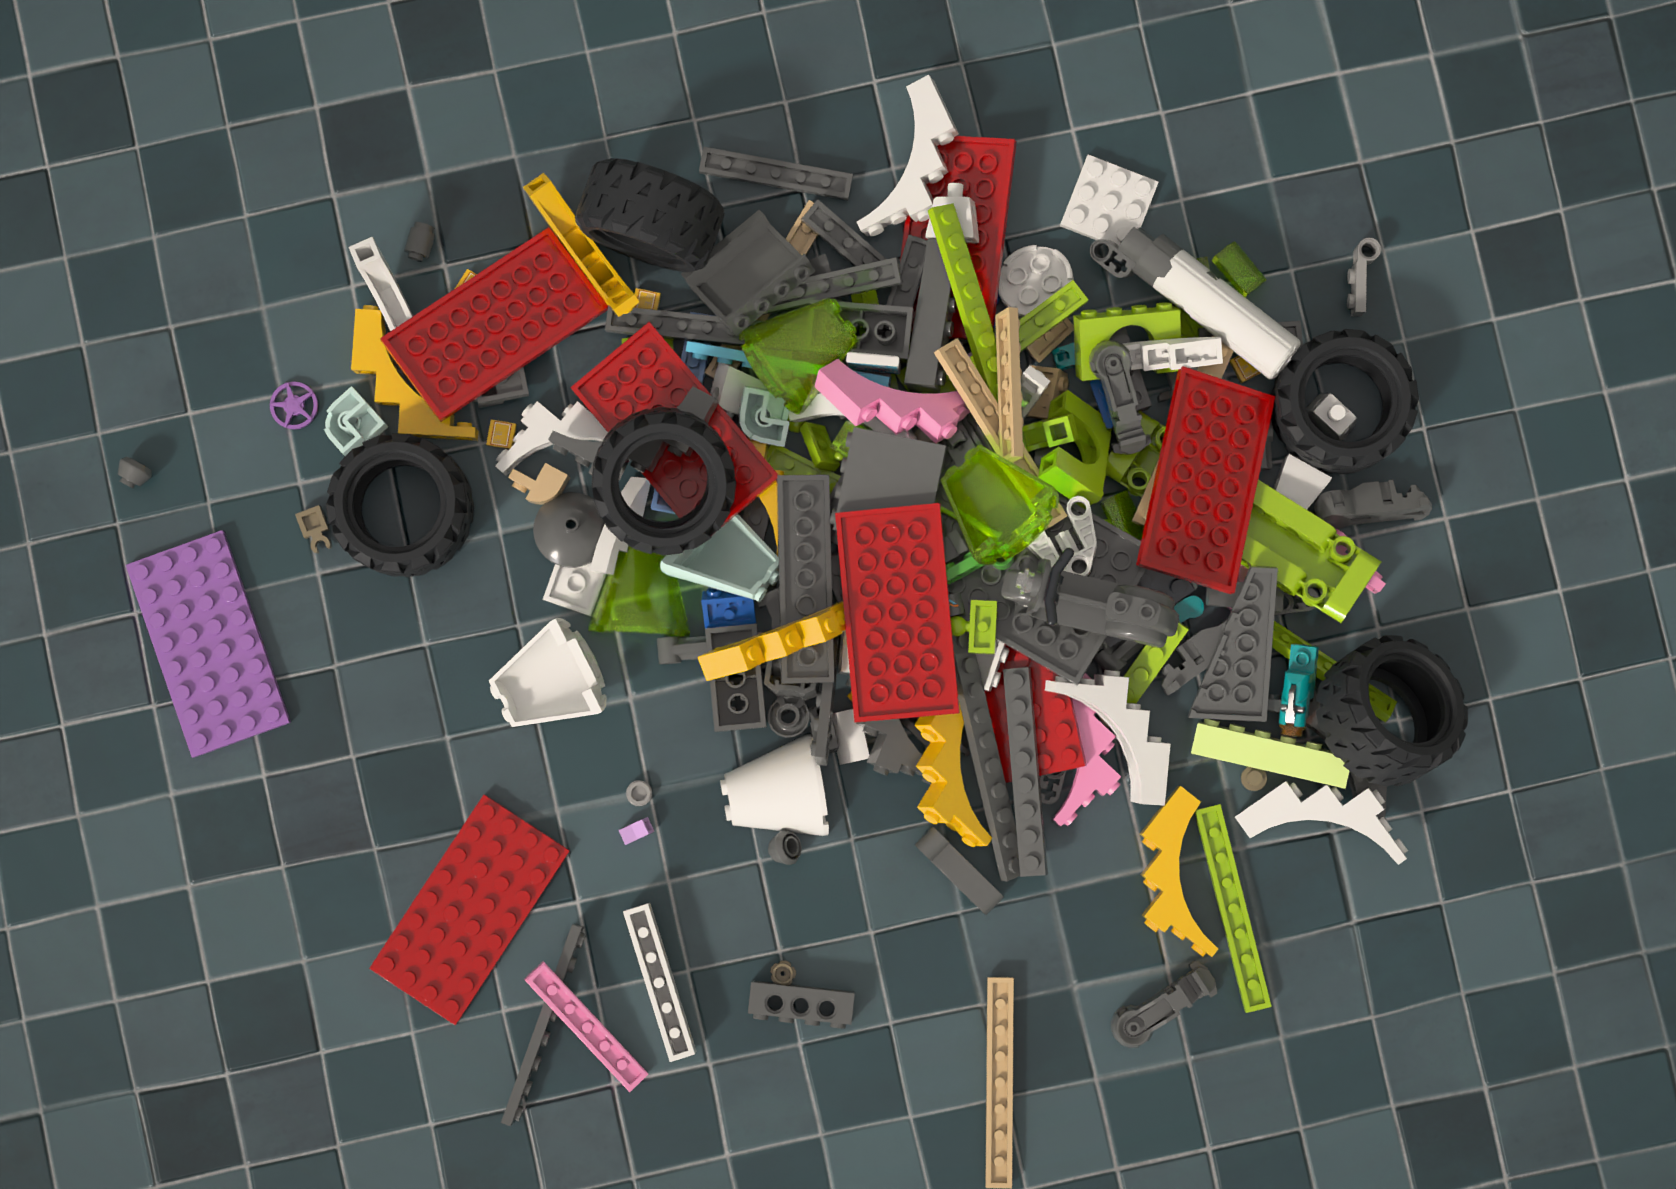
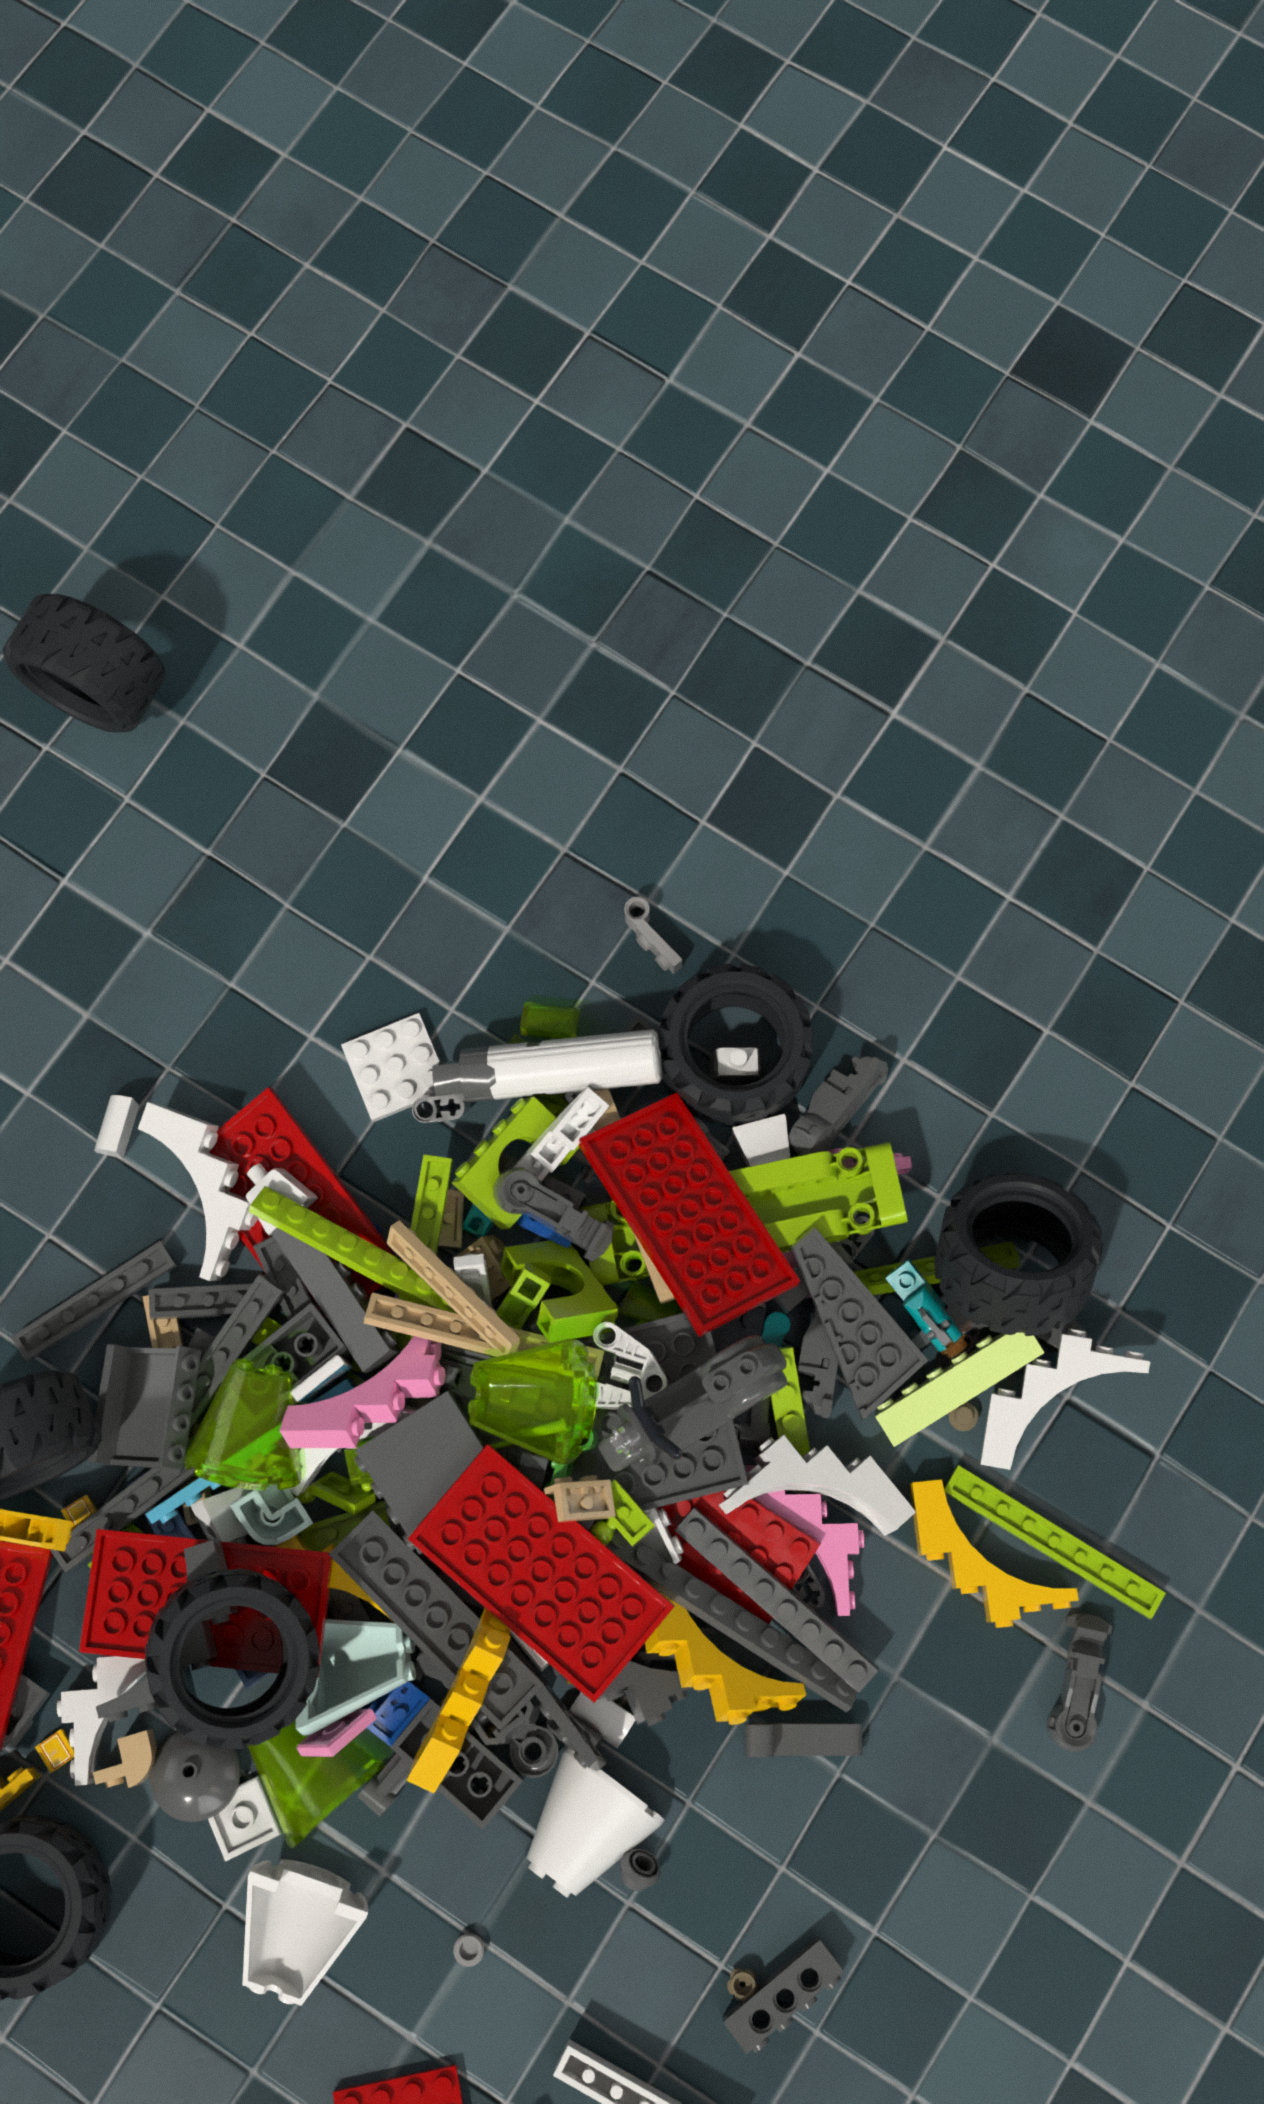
camera: 45 degrees left, 10 degrees down
white slope [590,477,650,575] -> none
lavender piece [619,817,654,845] -> none
tan plate [985,977,1014,1188] -> none
white tile [998,245,1074,317] -> none
yellow tile [1229,356,1261,384] -> none
none -> white brick [94,1095,139,1159]
none -> bright pink tile [296,1709,377,1757]
none -> tan bracket [544,1475,616,1522]

